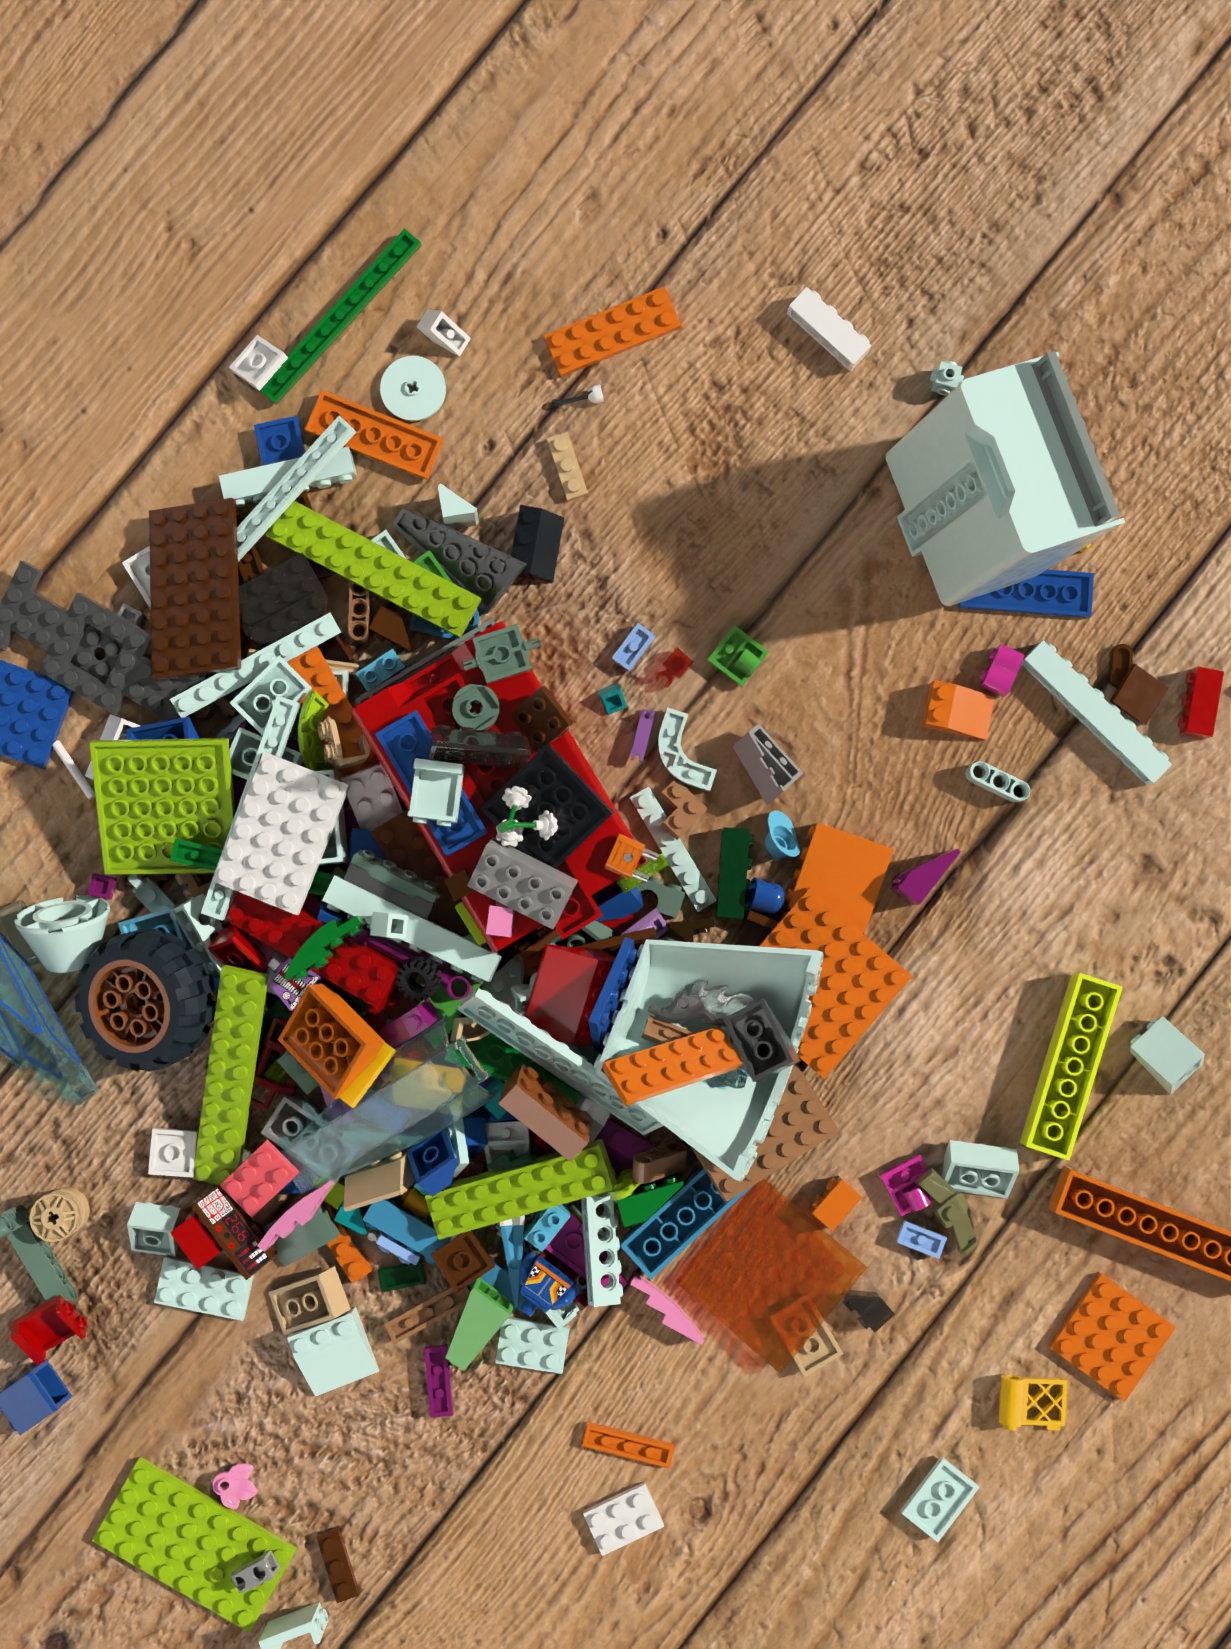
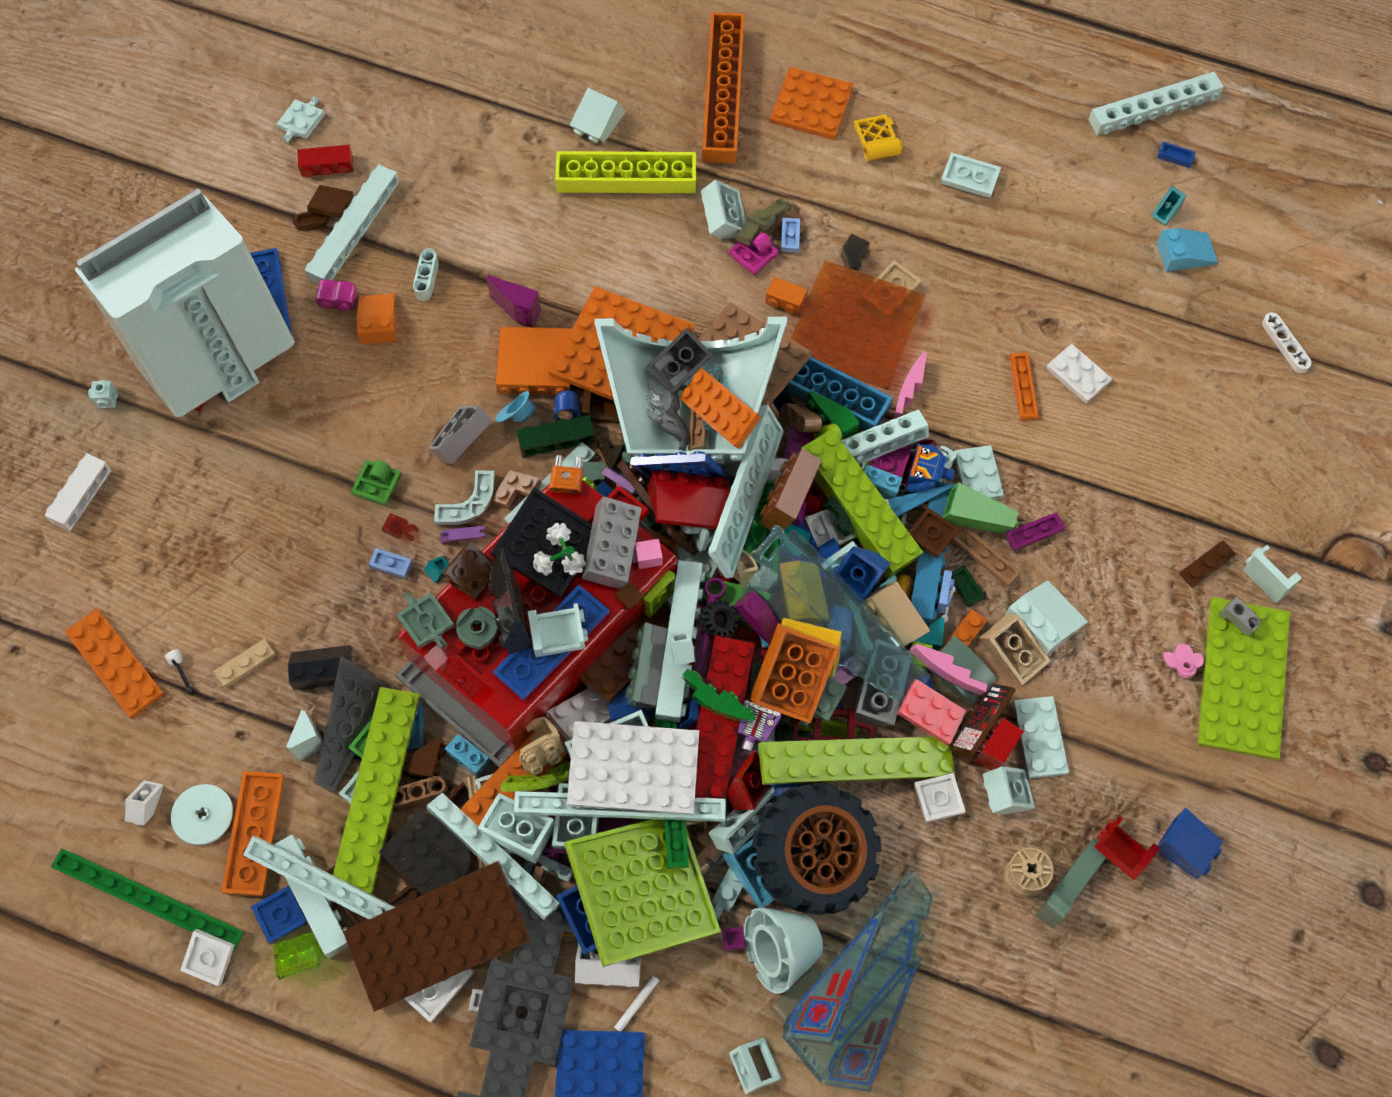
camera: 105 degrees left, 20 degrees down
none -> clear neon green plate [273,931,322,979]

